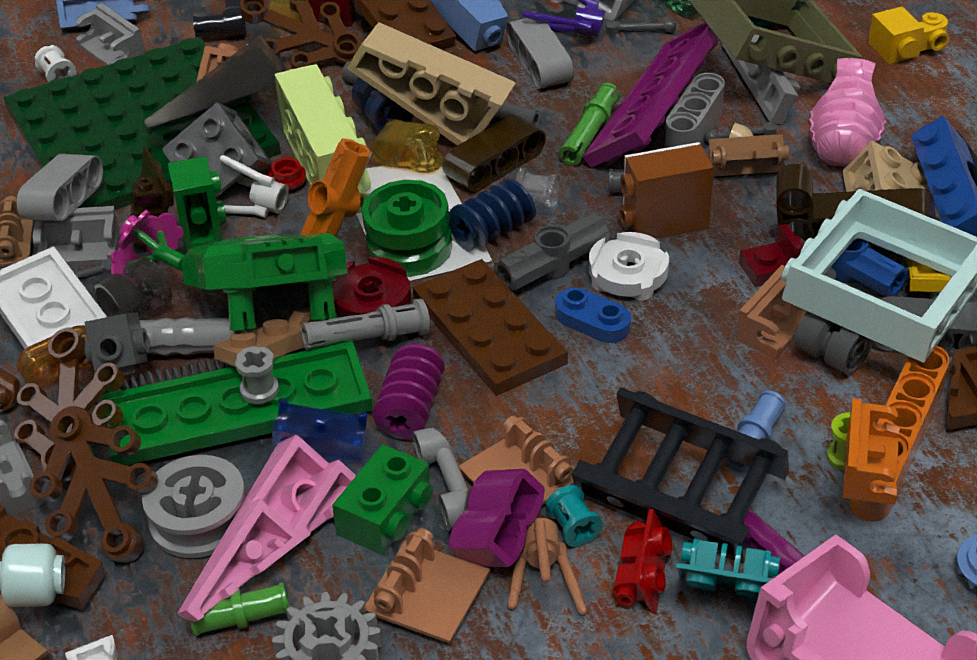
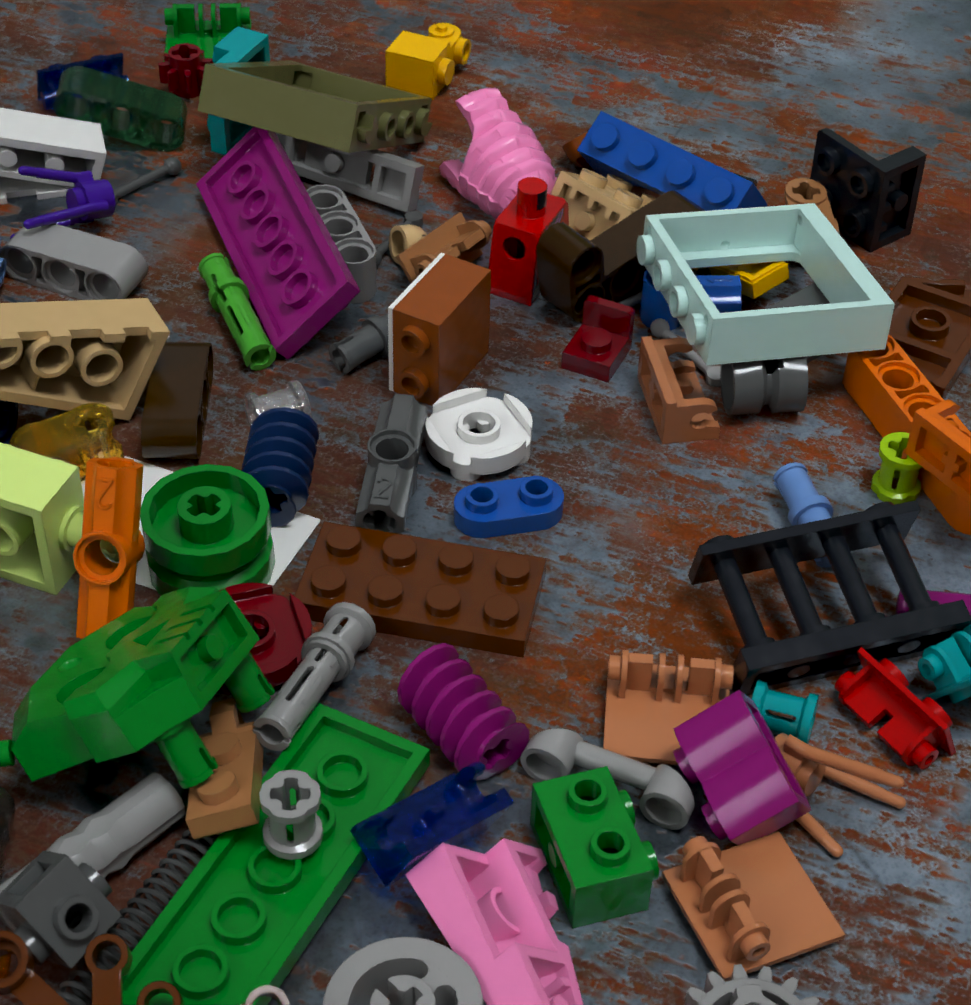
camera: 50 degrees left, 0 degrees up
none -> red torso [489,177,569,306]

